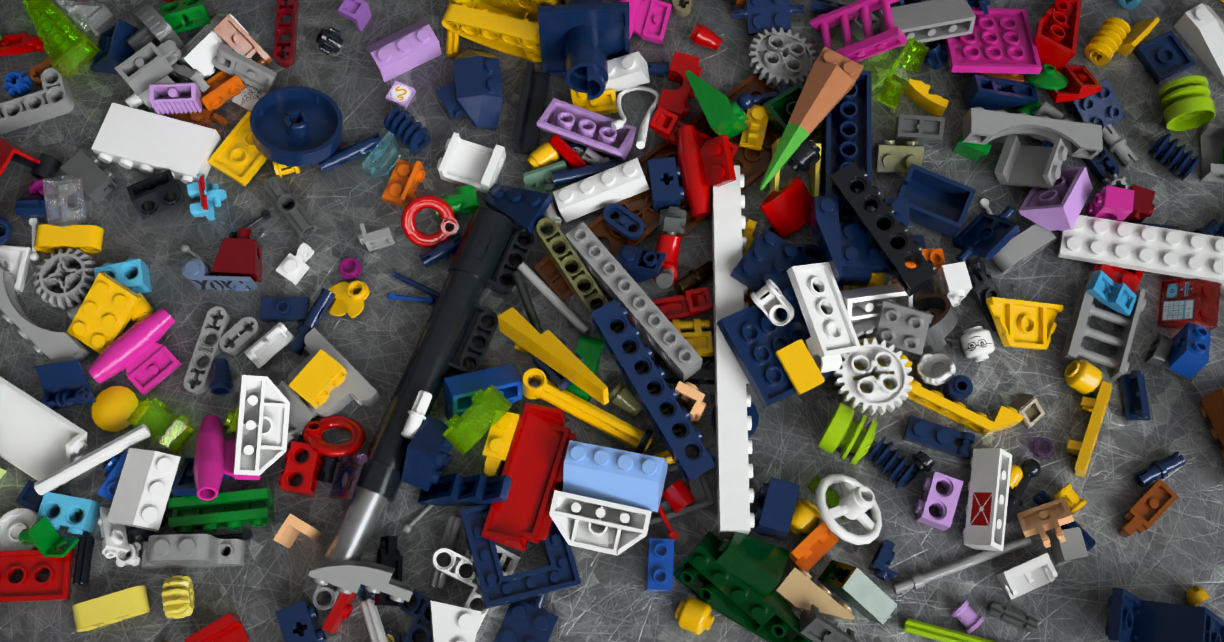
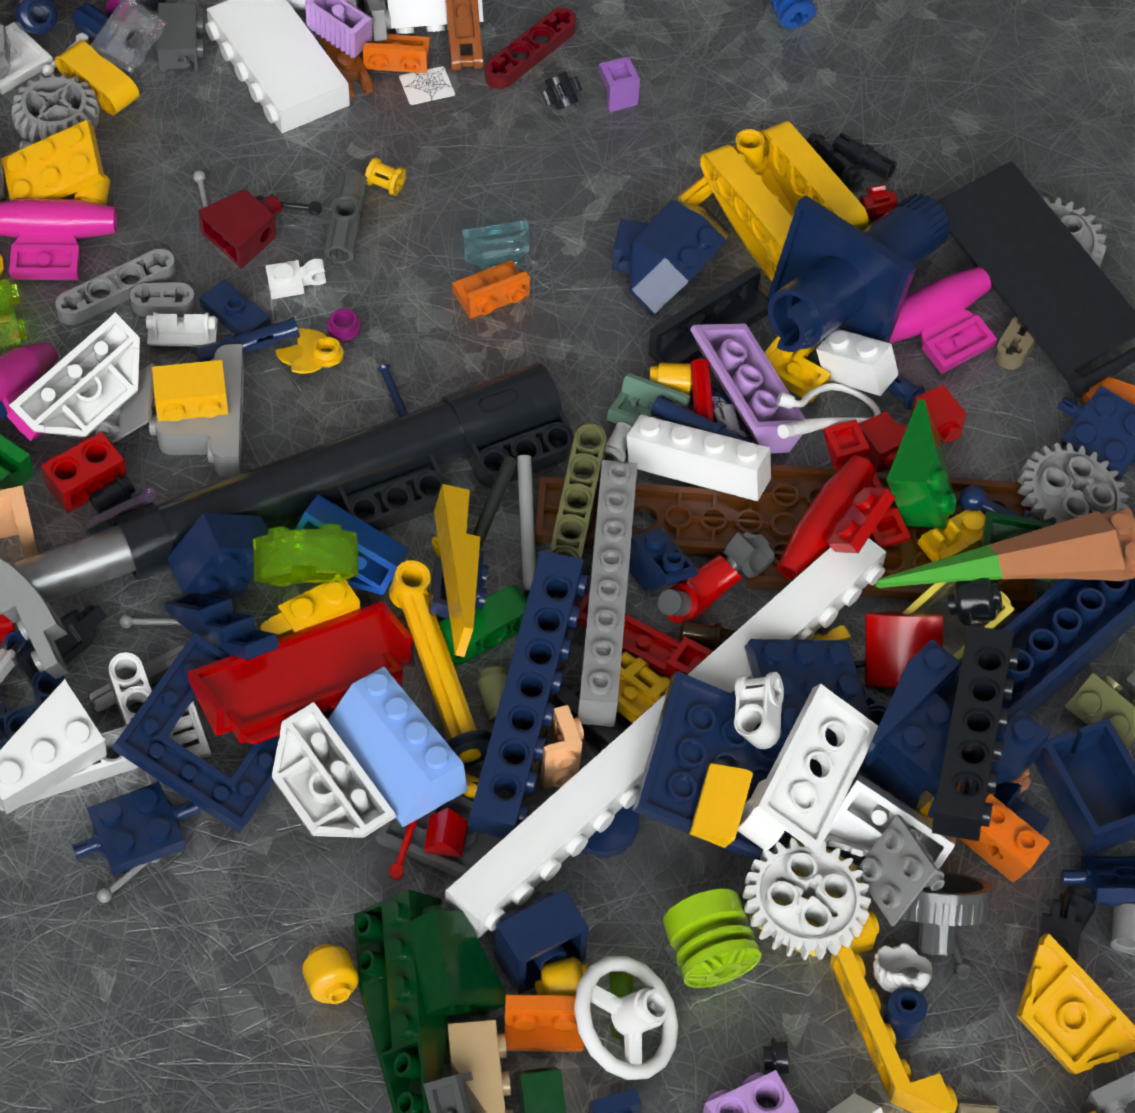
camera: 40 degrees right, 15 degrees down
medium azure brick [94,258,152,294] -> none
black brick [126,169,186,220] -> none
sand blue door [182,258,258,292] -> none
medium azure hips [187,174,227,221] -> none
yellow plate [207,111,268,187] -> none
dark blue cone [208,358,233,395] -> none
light grey plate [213,44,277,93] -> none
dark blue piece [250,86,343,167] -> none
red piece [303,416,366,457] -> none
dark blue pin [319,133,385,173] -> none
light grey bracket [357,222,395,251] -> none
lavender slope [365,20,442,83] -> none
dark blue piece [383,105,431,154] -> none
tile [385,81,416,110] -> none
blue hinge [387,293,435,305] -> none
red piece [401,195,459,248] -> none
white axle [401,390,432,439] -> none
dark blue pin [419,233,462,269] -> none
green piece [435,185,480,219] -> none
white panel [437,132,506,194] -> none
dark blue wing [484,184,552,234] -> none
dark blue plate [603,203,644,240] -> none
blue brick [646,538,674,593] -> none
dark blue brick [647,157,684,211] -> none
red cone [689,24,723,51] -> none
dark blue piece [866,436,921,489] -> none
dark blue plate [903,416,975,459] -> none
white brick [931,261,973,307] -> none
white head [960,326,995,362] -> none

